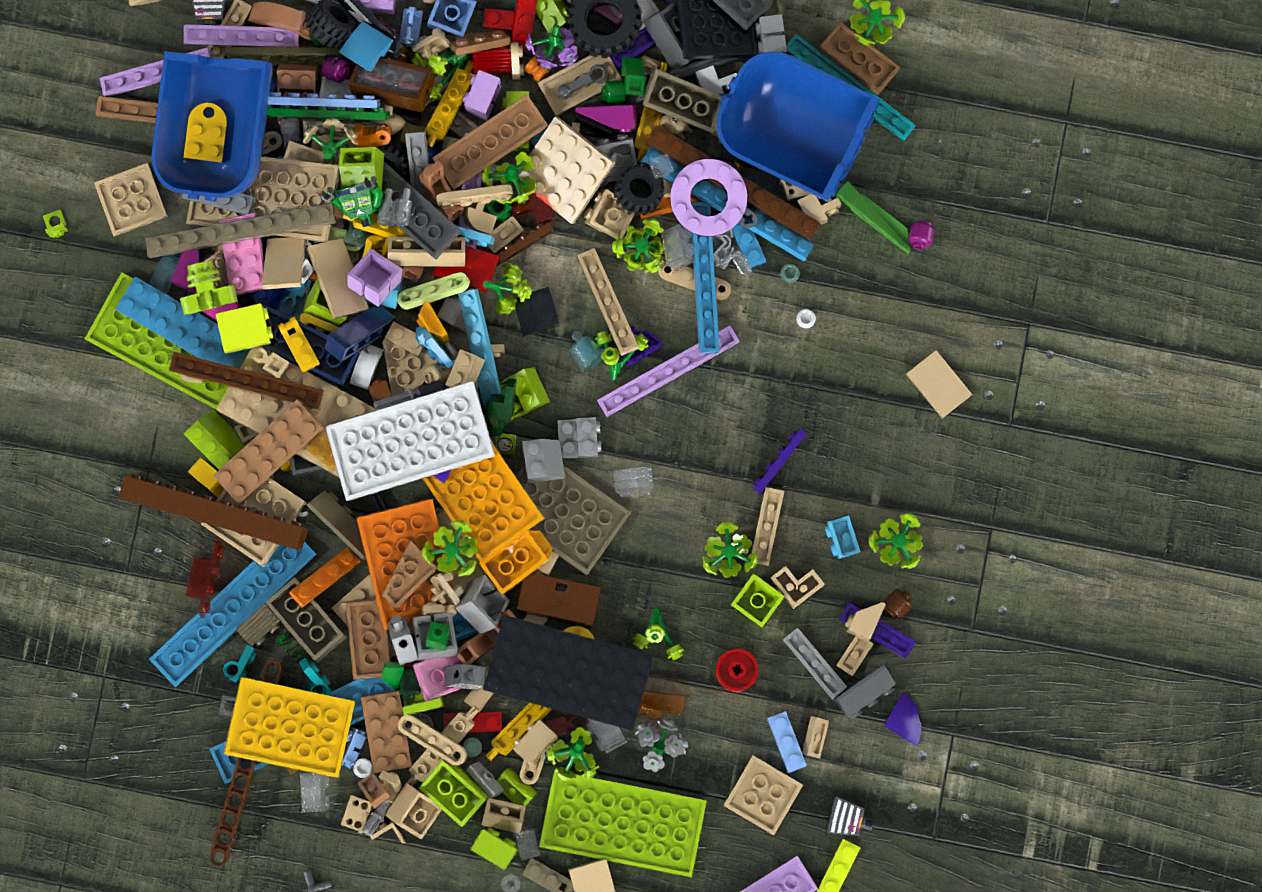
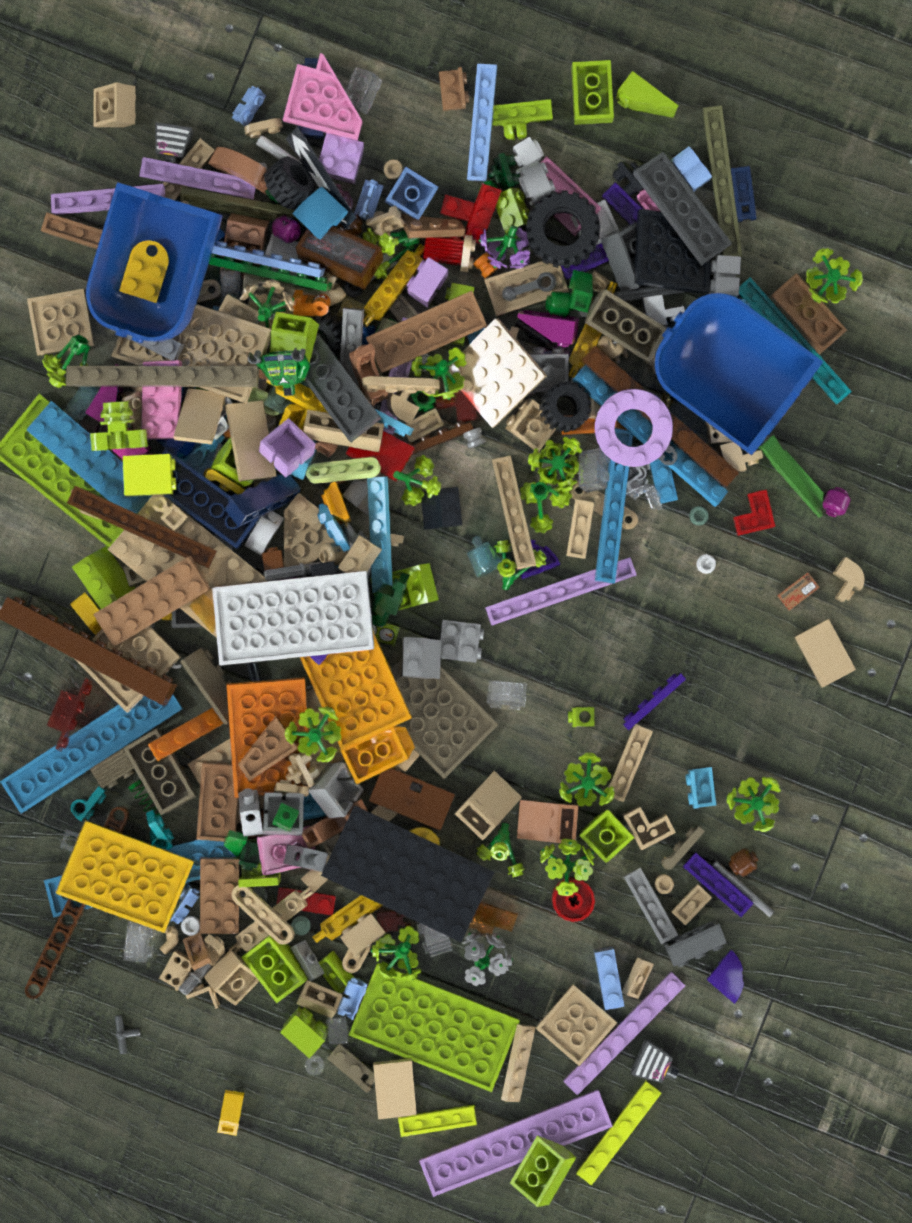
camera: 10 degrees right, 5 degrees up
yellow plate [277,317,320,373] -> none
clear piece [377,188,412,226] -> none
clear plate [648,154,674,179] -> none
tan slope [845,602,885,641] -> none
none -> plant [42,335,91,388]
none -> tan arm [160,926,179,955]
none -> light blue hinge [337,977,367,1020]
none -> tan slope [455,771,522,840]
none -> light grey wheel [463,427,486,449]
none -> tan plate [501,1024,535,1102]
none -> nougat slope [517,800,578,843]
none -> lime plant [520,482,572,533]
none -> lime plant [540,839,595,896]
none -> lavender plate [563,972,685,1095]
none -> tan plate [566,499,595,559]
none -> lime bracket [568,707,594,727]
none -> tan tile [654,874,674,894]
none -> dark tan plate [661,825,705,870]
none -> light grey bar [712,860,774,917]
none -> red plate [733,489,776,536]
none -> tile [777,572,820,611]
none -> tan brick [833,557,864,602]

